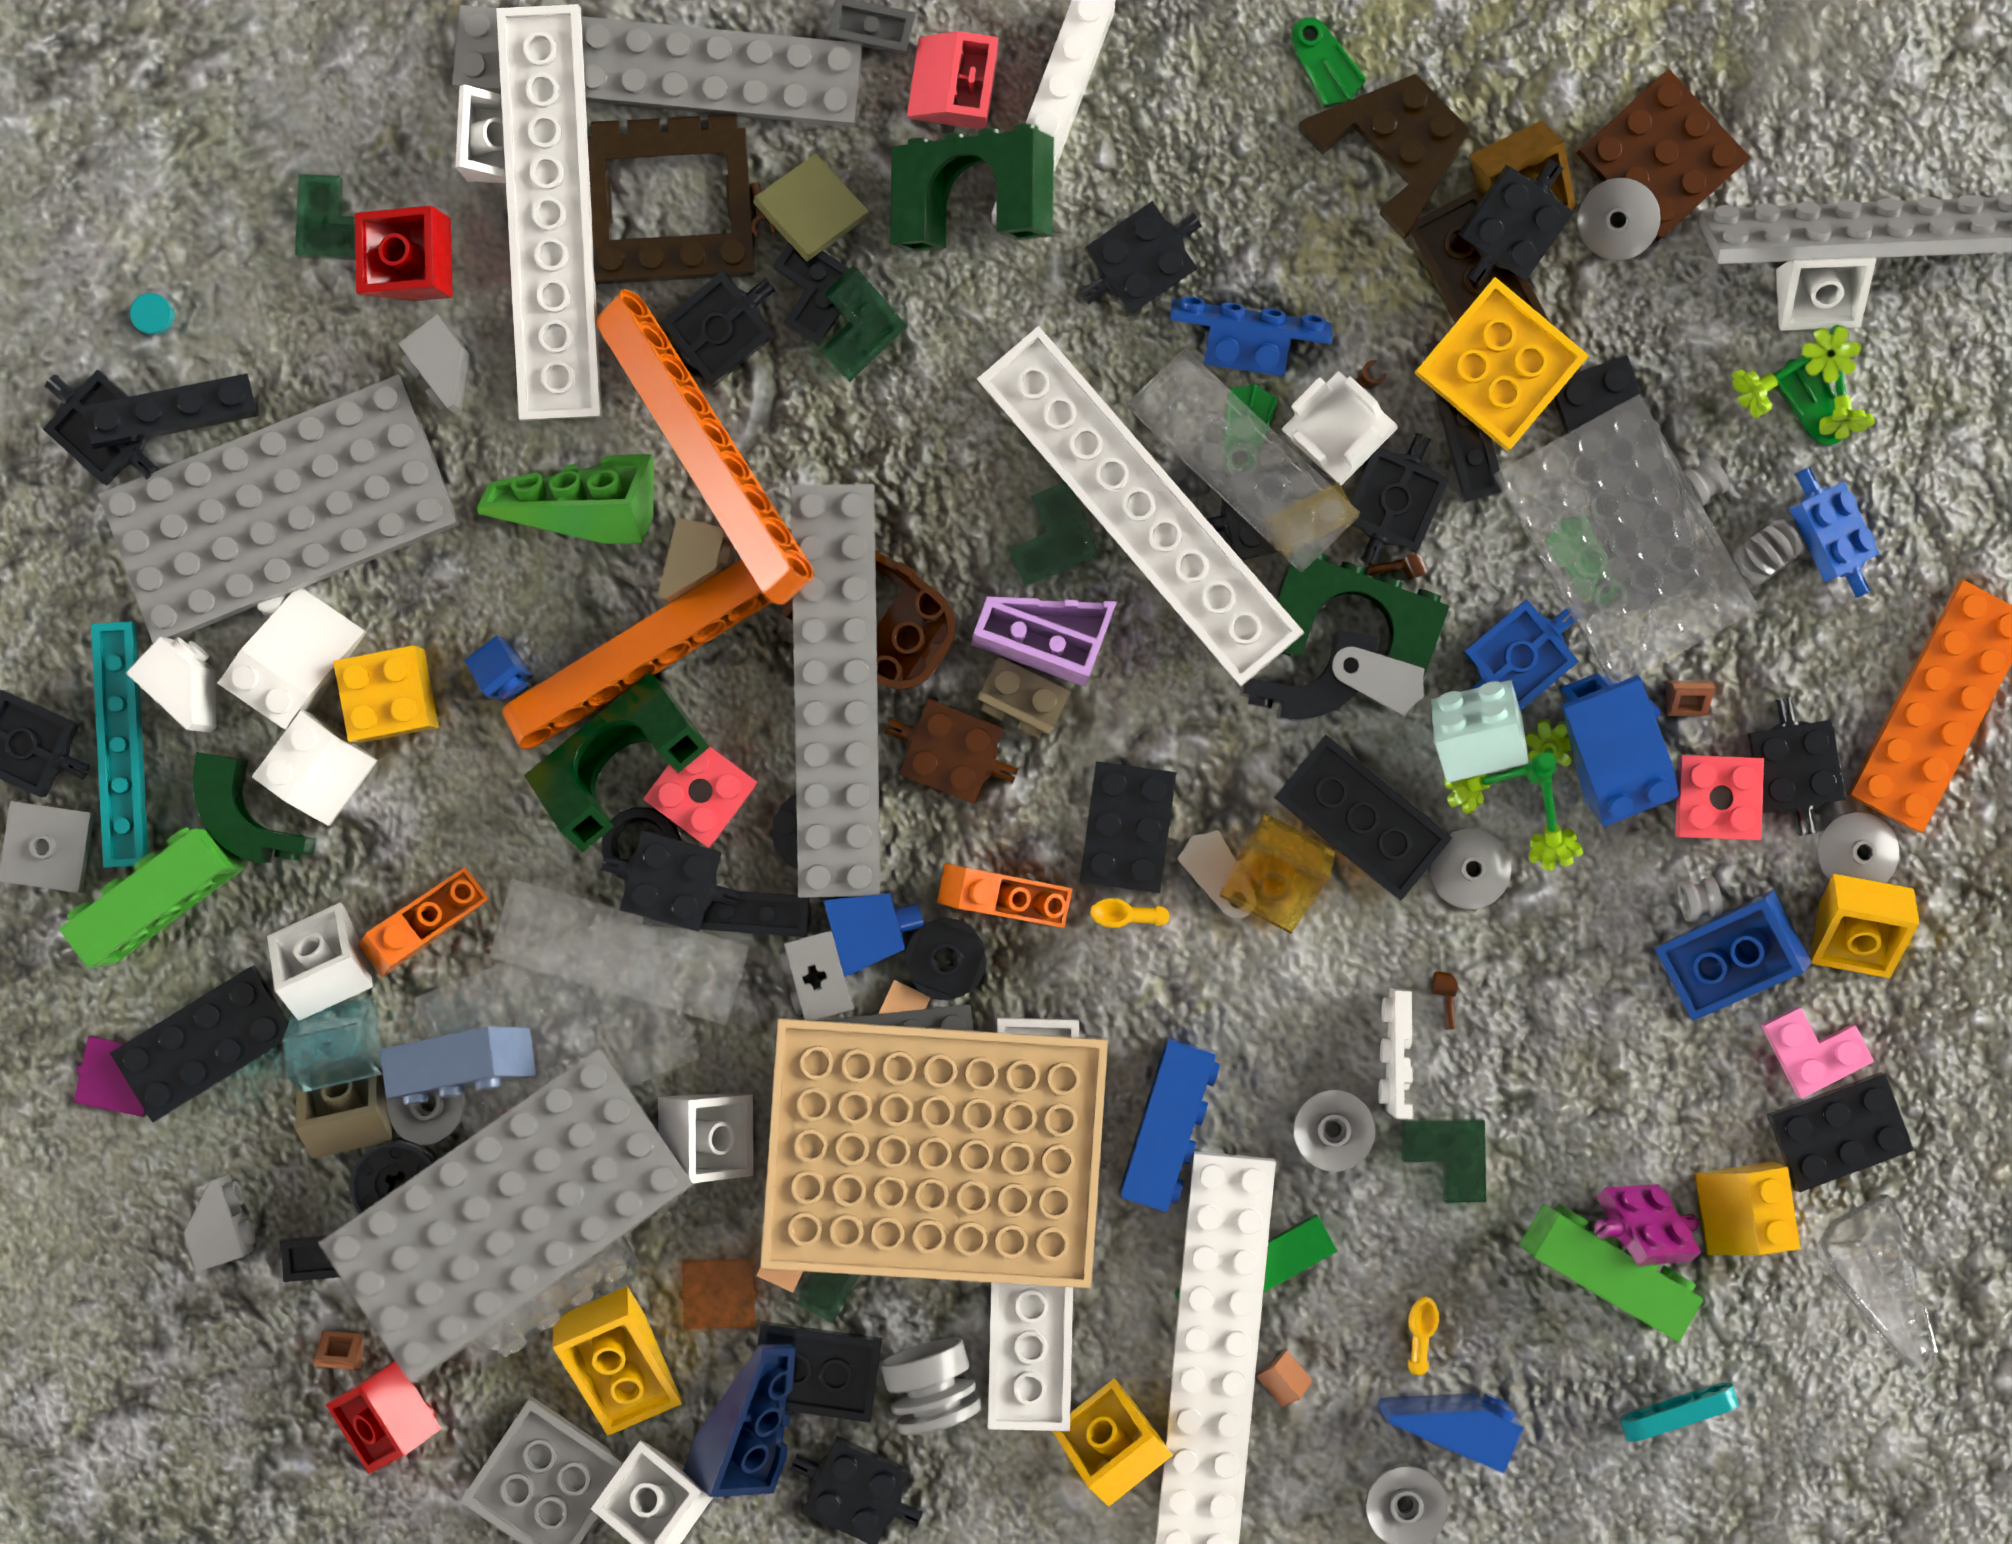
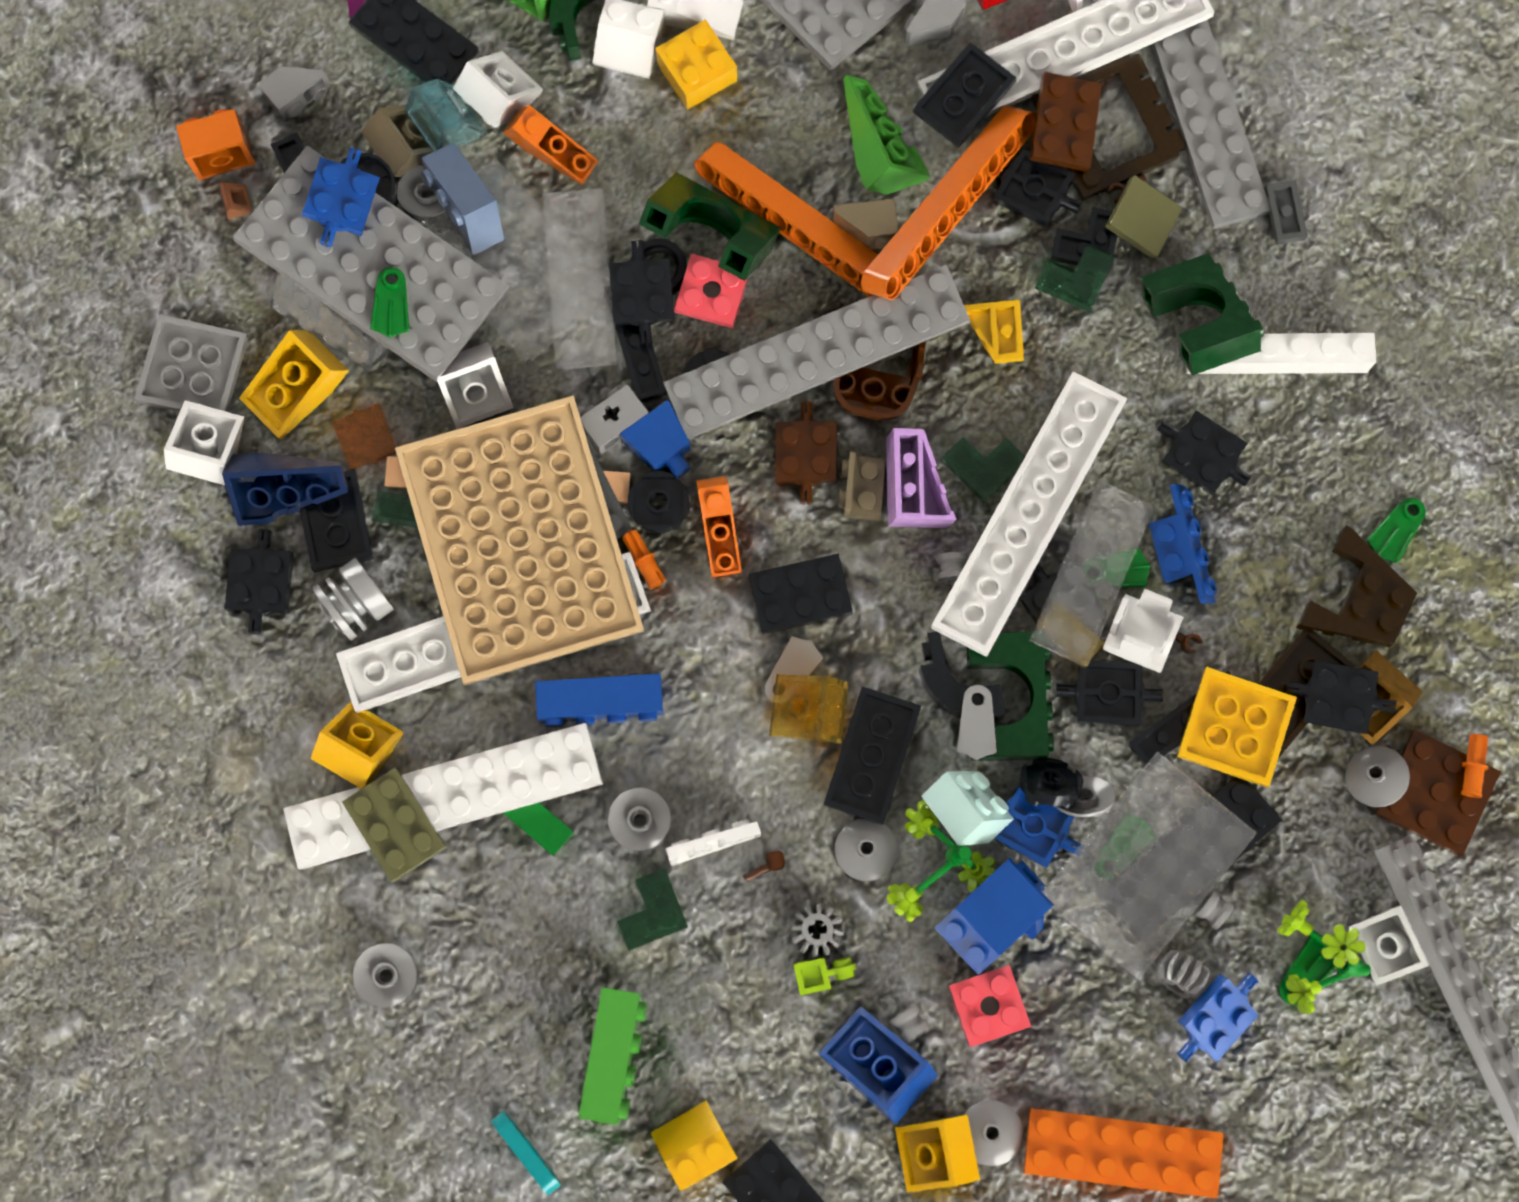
camera: 70 degrees right, 10 degrees down
red slope [325,1361,441,1474] -> none
blue slope [464,635,533,701] -> none
coral slope [907,31,999,130] -> none
yellow piece [1089,898,1170,928] -> none
nougat slope [1255,1349,1313,1407] -> none
reddish brown hand [1368,554,1427,580] -> none
blue slope [1377,1393,1524,1474] -> none
yellow piece [1408,1295,1439,1376] -> none
magenta plate [1594,1184,1701,1266] -> none
nougat slope [1665,680,1715,716] -> none
black plate [1747,697,1846,836] -> none
bright pink plate [1761,1006,1874,1098] -> none
none -> orange brick [176,109,256,180]
none -> blue plate [302,148,380,247]
none -> olive plate [342,767,447,883]
none -> green piece [370,267,409,338]
none -> orange axle [622,529,667,590]
none -> light grey gear [790,903,844,958]
none -> lime plate [793,956,857,996]
none -> black plate [913,42,1016,148]
none -> light grey wheel [937,552,968,583]
none -> yellow wing [964,300,1024,364]
none -> black plate [1019,758,1084,809]
none -> reddish brown plate [1030,72,1102,172]
none -> light grey dish [1055,776,1116,817]
none -> orange axle [1461,734,1489,798]

